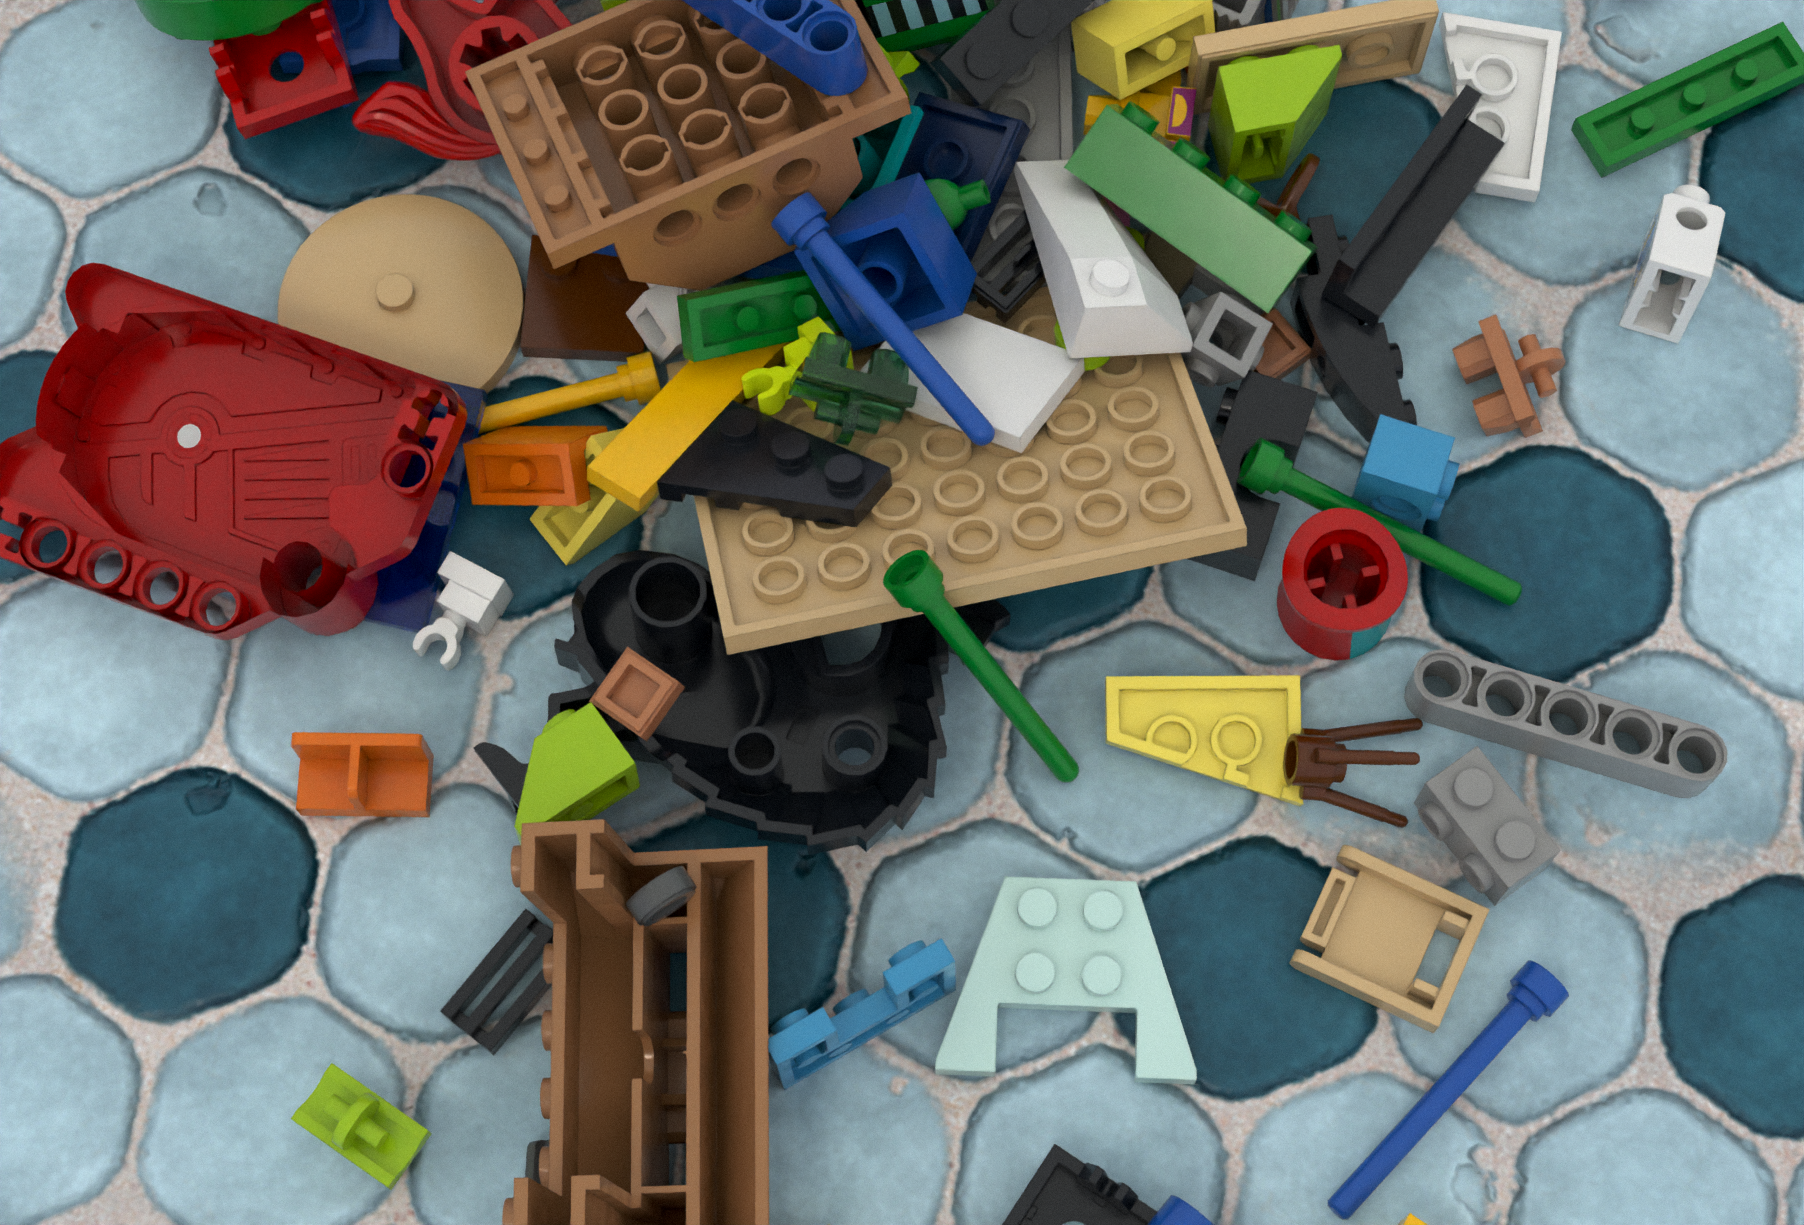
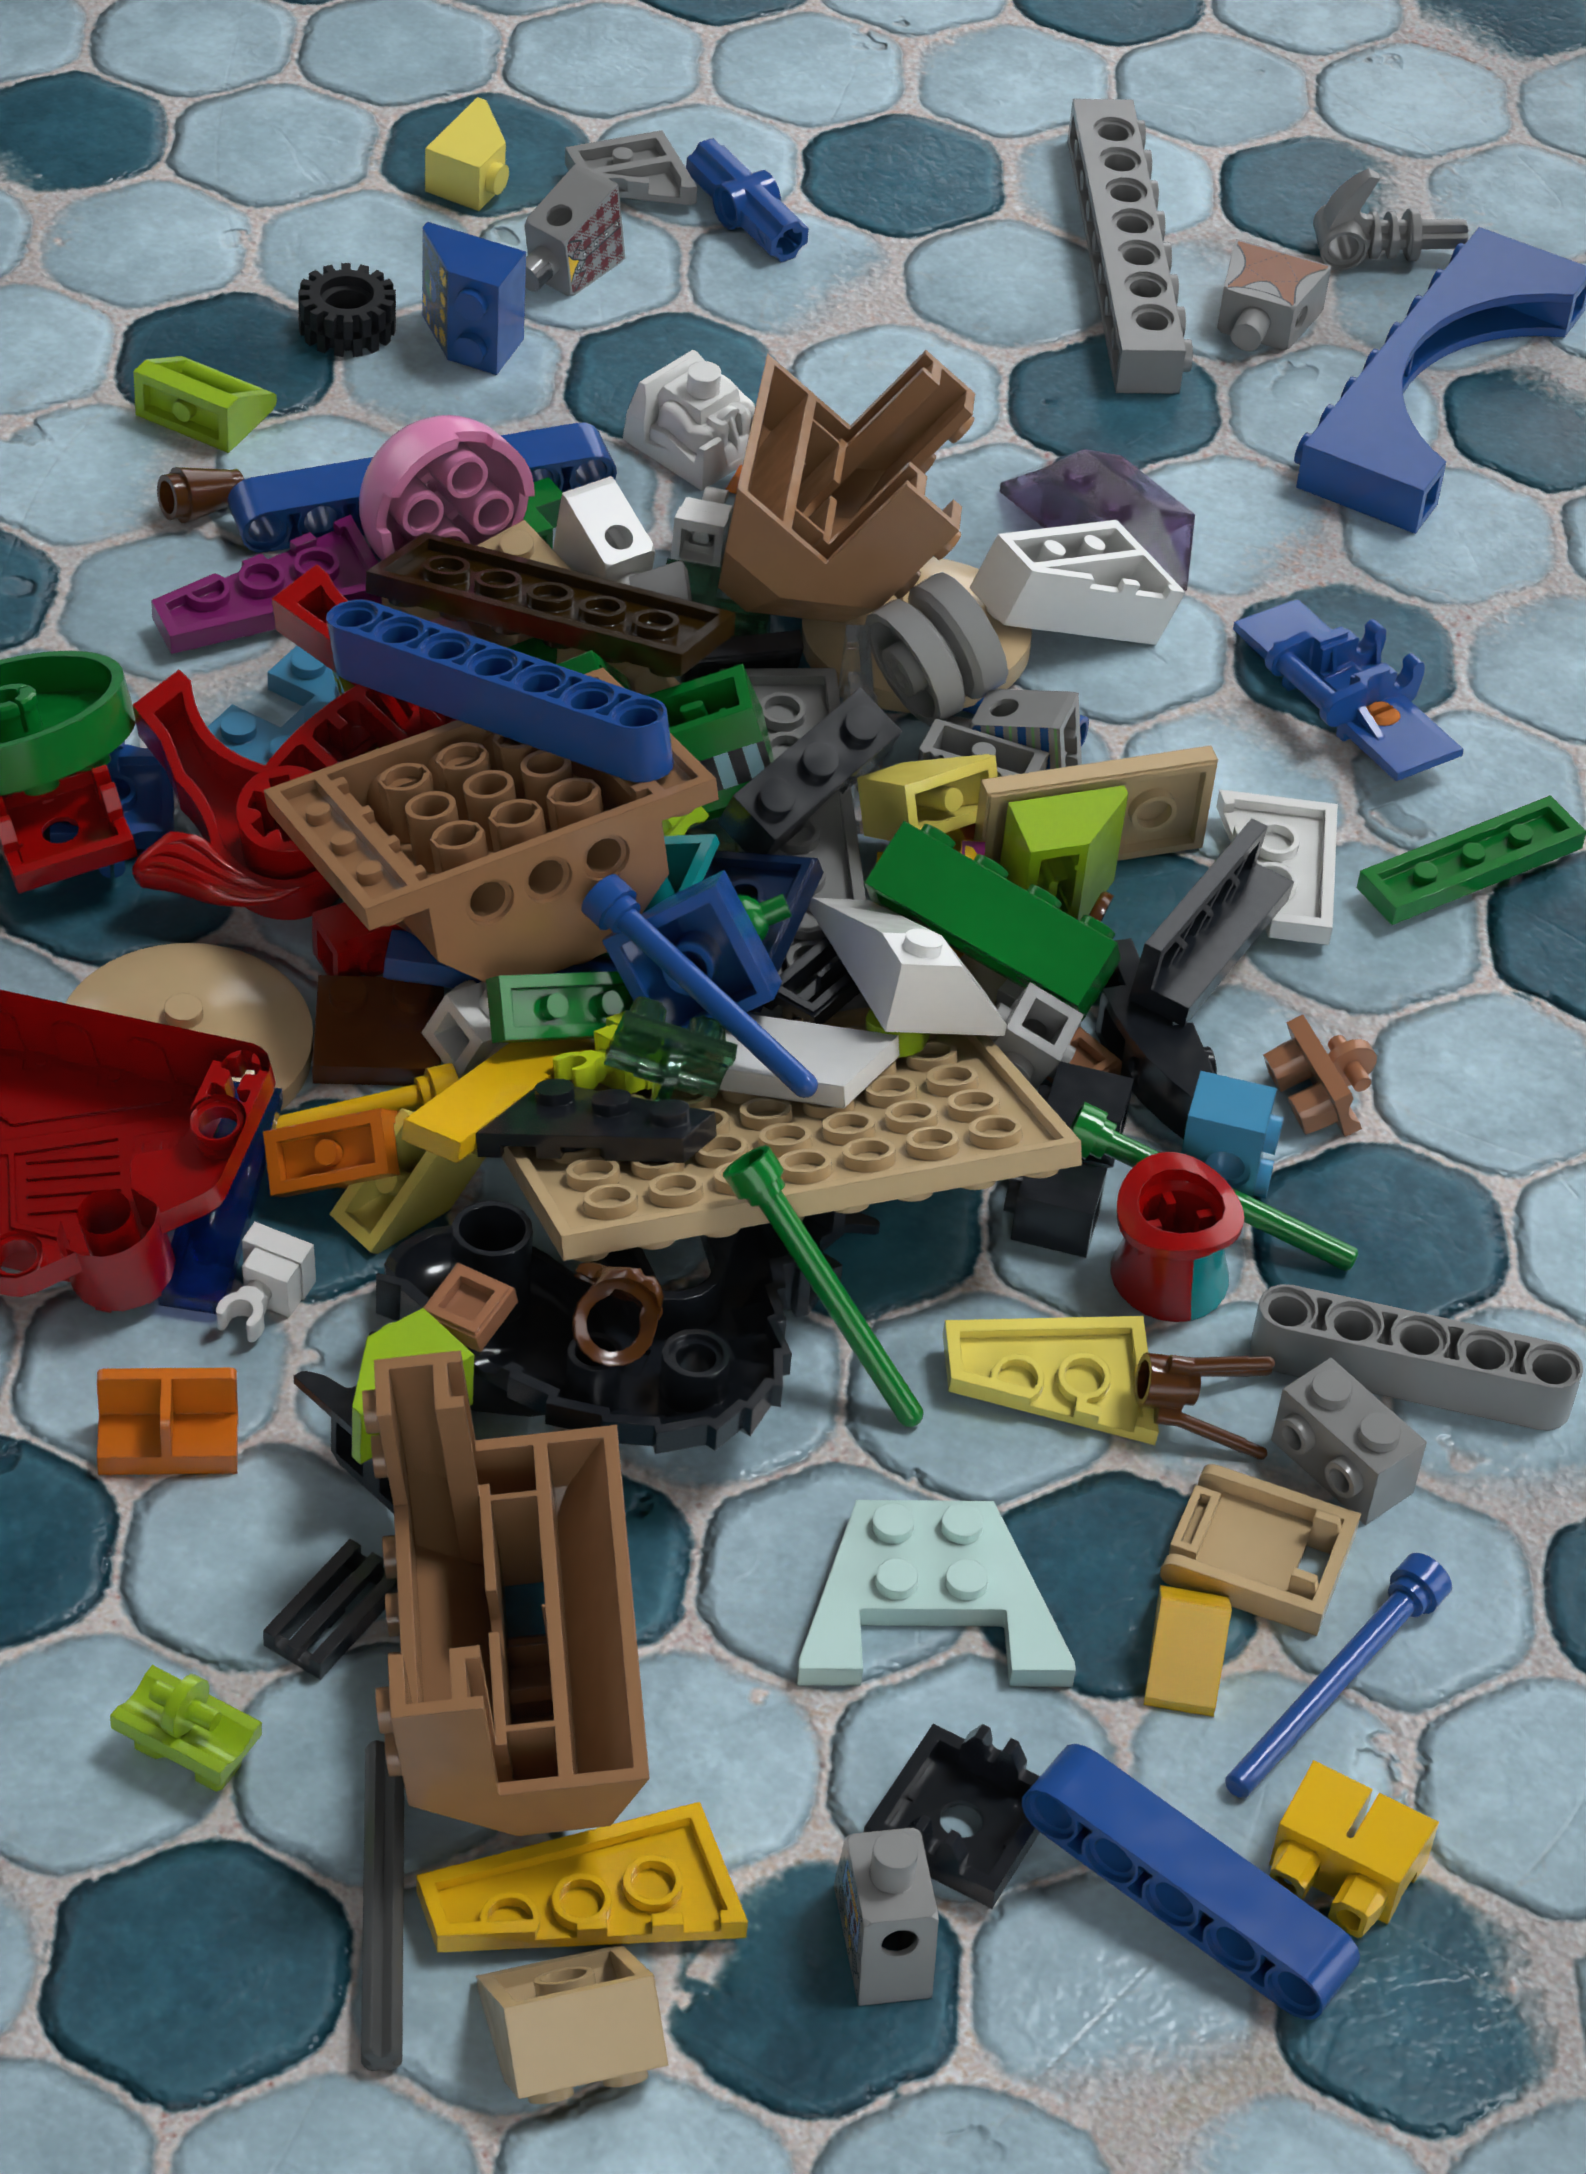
camera: 10 degrees left, 25 degrees down
dark grey tile [626,866,697,926] -> none
dark azure plate [768,938,956,1090] -> none
white torso [1619,185,1725,344] -> none
none -> reddish brown piece [572,1262,664,1367]
none -> yellow slope [1143,1585,1232,1717]

